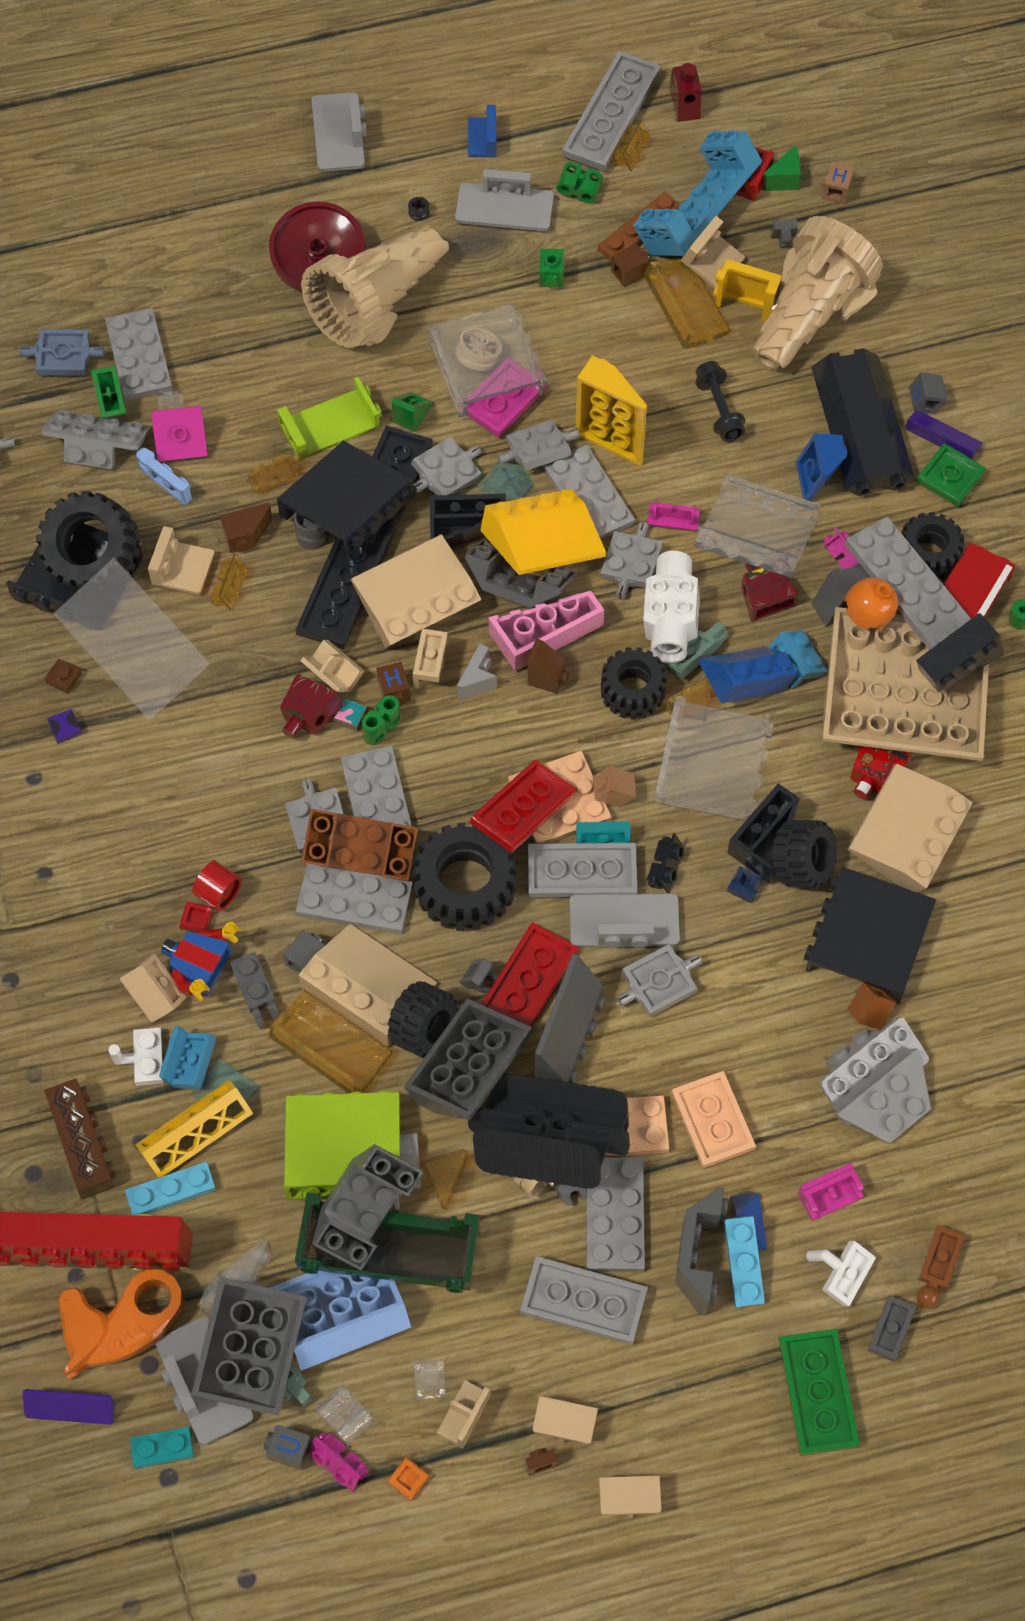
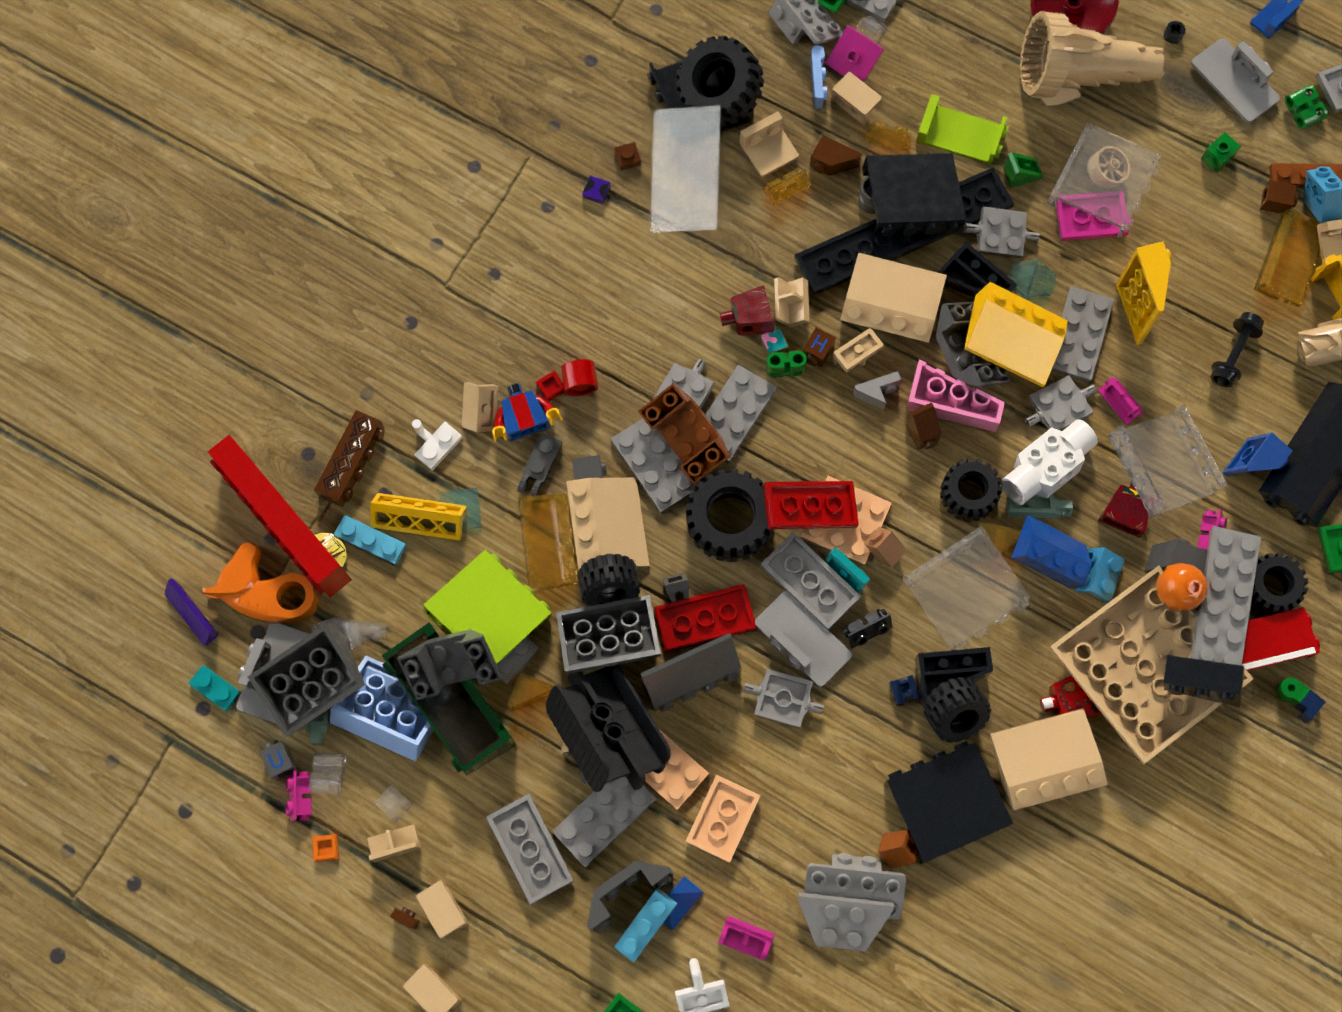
camera: 50 degrees right, 10 degrees up
dark azure bracket [159,1026,217,1090] -> none
light grey plate [497,420,580,471] -> none
none -> tan panel [831,72,882,125]

